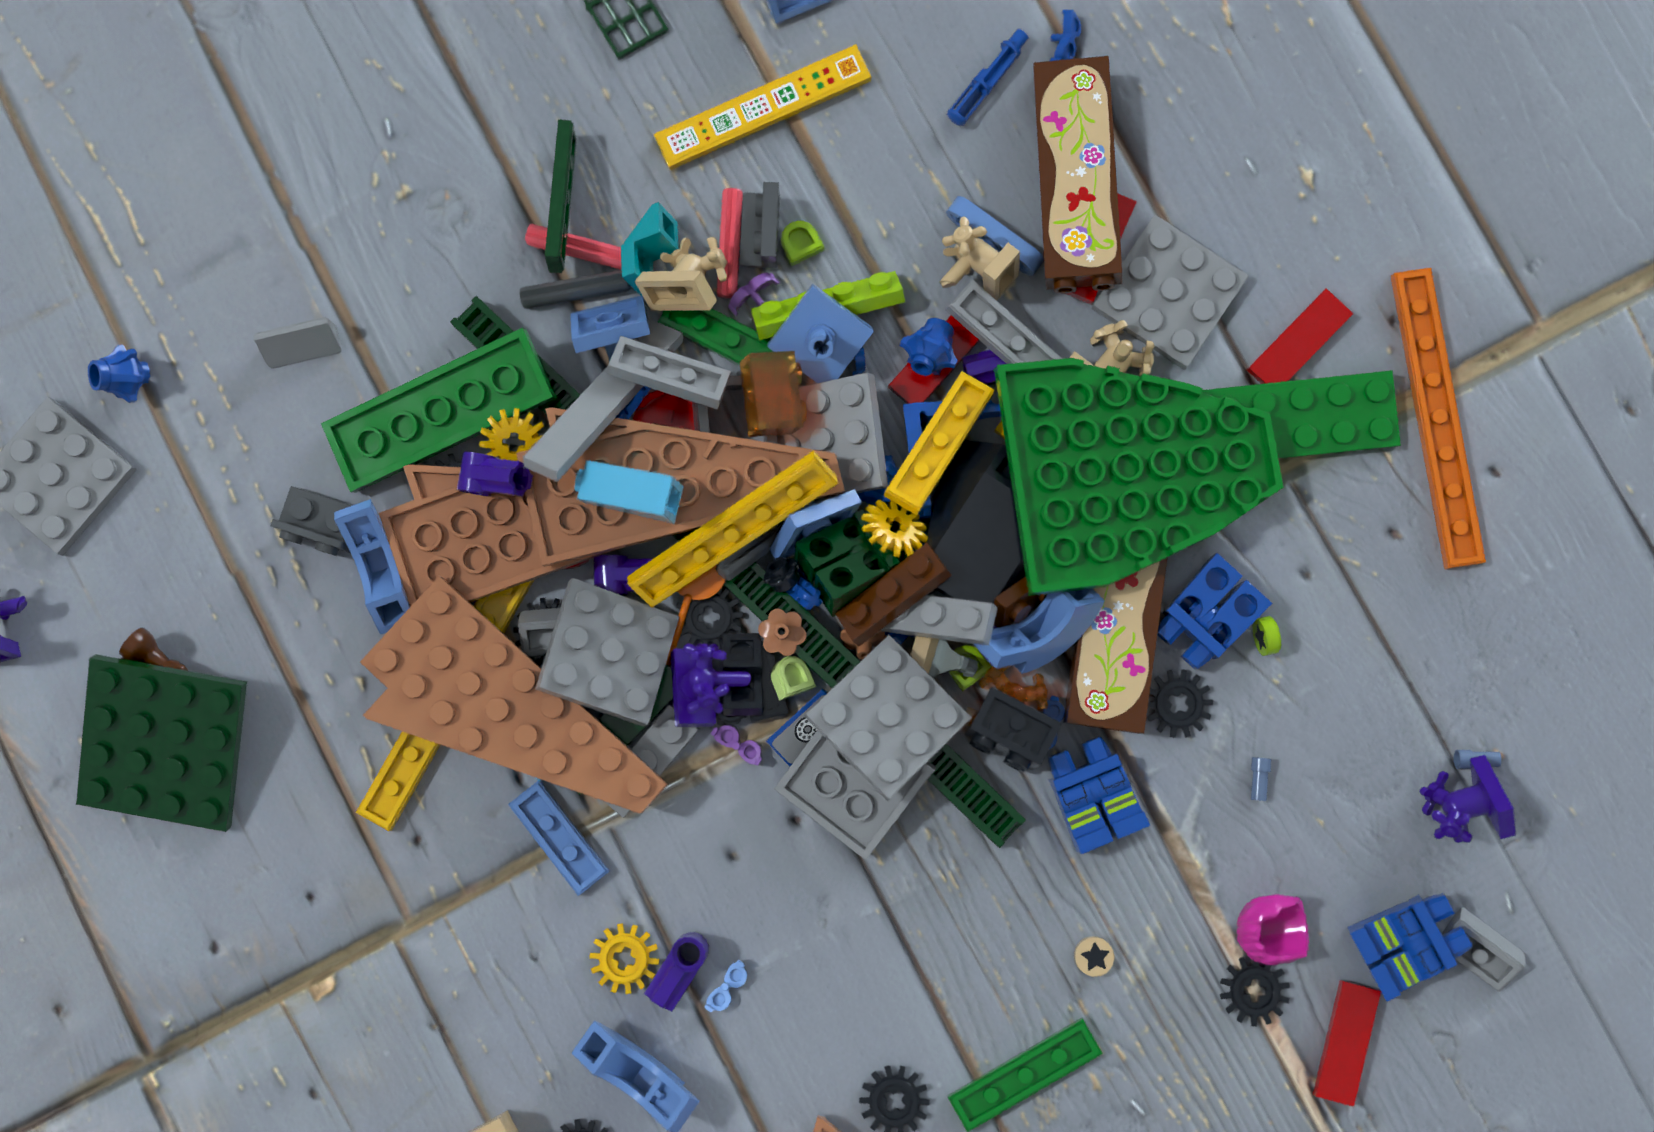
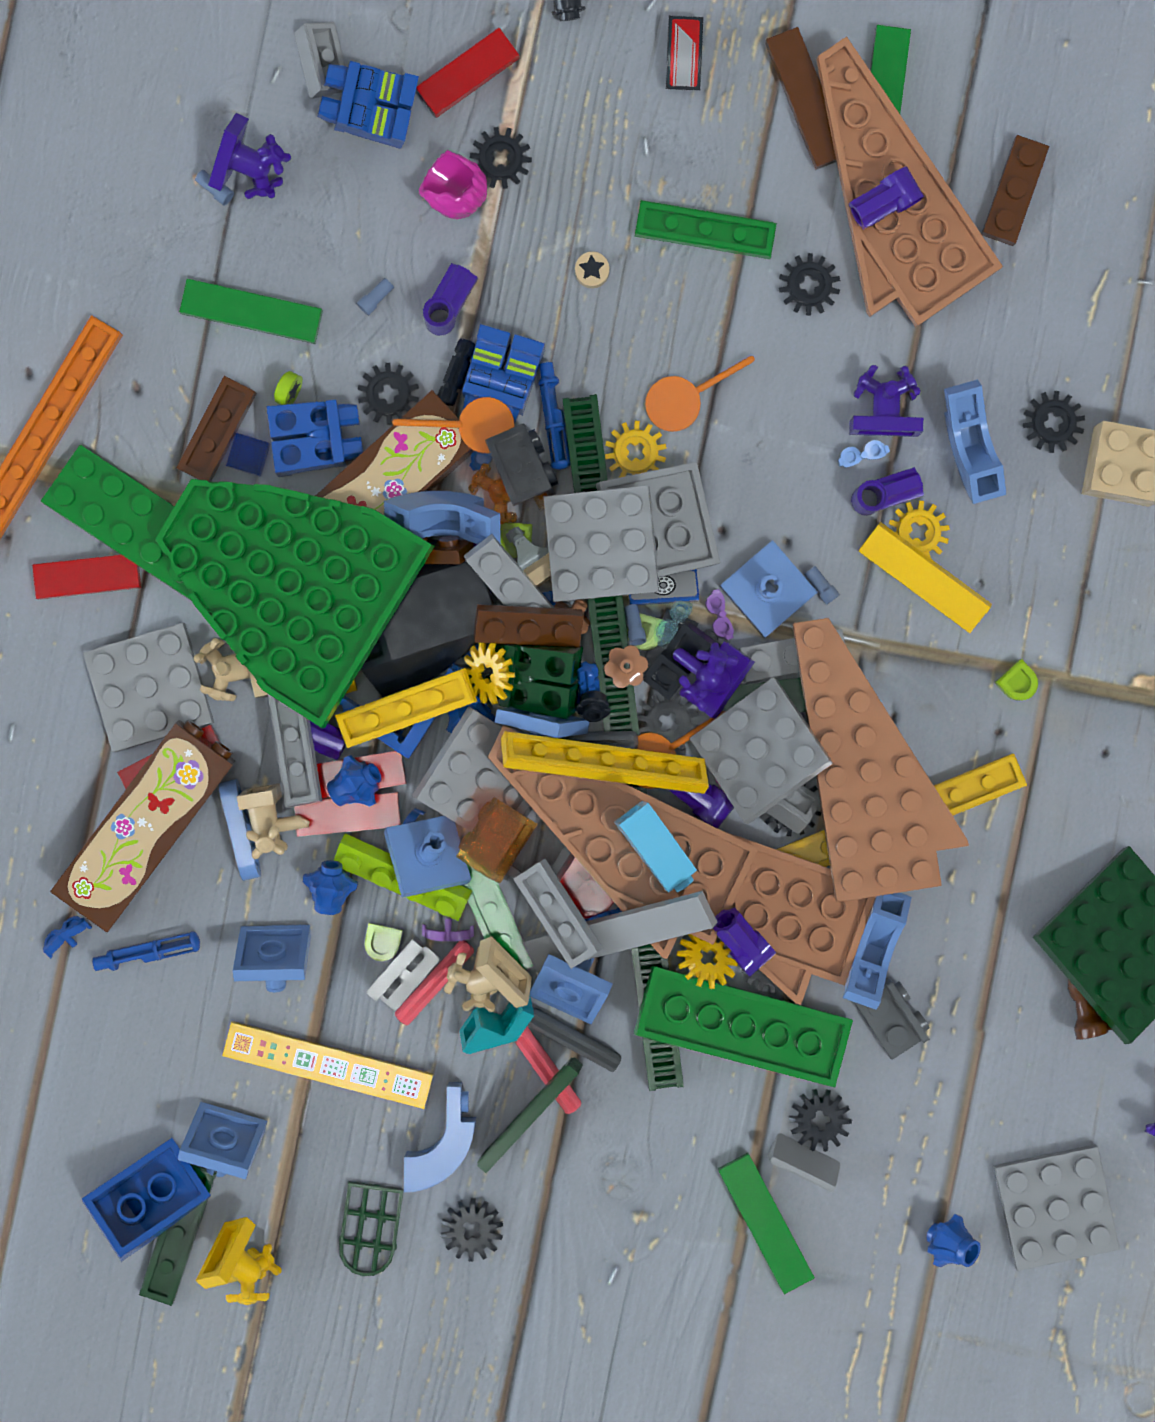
camera: 145 degrees left, 5 degrees up
medium blue tile [508,781,610,896] -> none
none -> reddish brown plate [176,376,257,482]
none -> green tile [179,279,323,344]
none -> clear blue tile [226,433,271,477]
none -> medium blue tile [233,925,311,993]
none -> tile [294,792,401,837]
none -> blue rock [303,860,358,915]
none -> orange piece [392,397,515,454]
none -> arch [404,1082,476,1193]
none -> dark purple piece [423,263,478,336]
none -> black axle [437,338,475,406]
none -> black gear [441,1198,503,1262]
none -> blue piece [538,362,571,470]
none -> yellow gear [605,421,667,478]
none -> sand blue piece [624,604,647,646]
none -> orange piece [645,356,755,432]
none -> clear light blue piece [656,601,693,647]
none -> green tile [718,1153,815,1295]
none -> medium blue tile [719,540,818,638]
none -> black gear [789,1089,852,1152]
none -> sand blue piece [804,566,840,605]
none -> dark purple piece [849,365,924,437]
none -> yellow tile [858,522,992,633]
none -> lime tile [994,659,1038,701]

